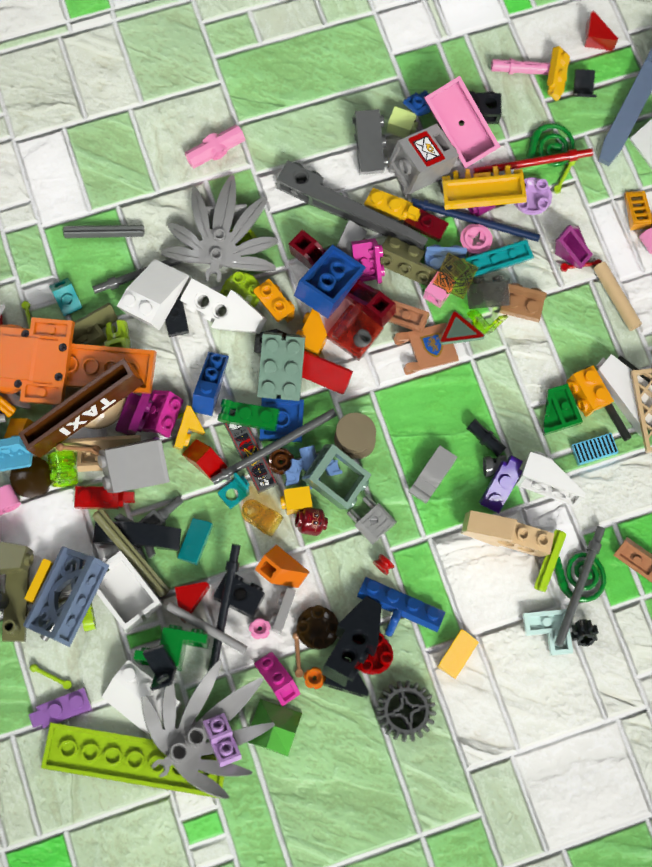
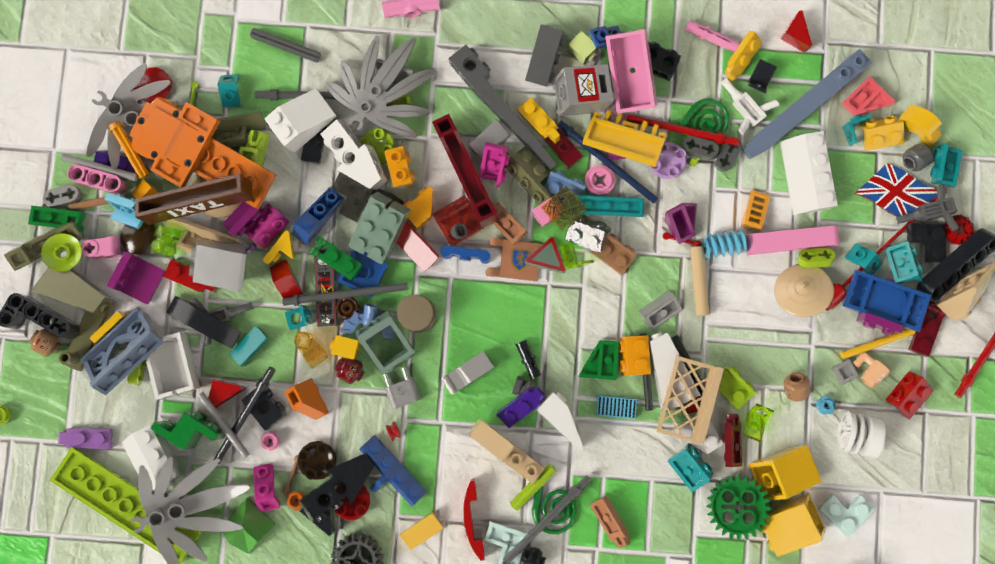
camera: 30 degrees right, 10 degrees up
lime hinge [30,663,72,690] -> none
medium nougat hinge [56,443,101,455] -> none
olive axle [92,509,170,598] -> none
black bracket [143,645,177,691] -> none
lavender slope [203,713,241,767] -> none
light grey plate [270,587,296,635] -> none
blue slope [294,245,366,319] -> none
none -> magenta bracket [106,252,165,304]
none -> clear smoke plate [332,172,374,223]
none -> blue plate [441,246,491,264]
none -> red slope [463,479,485,561]
none -> light grey slope [639,291,682,331]
none -> dark grey beam [683,136,719,161]
none -> medium azure piece [704,230,747,259]
none -> dark grey beam [715,137,742,172]
none -> white piece [721,78,779,135]

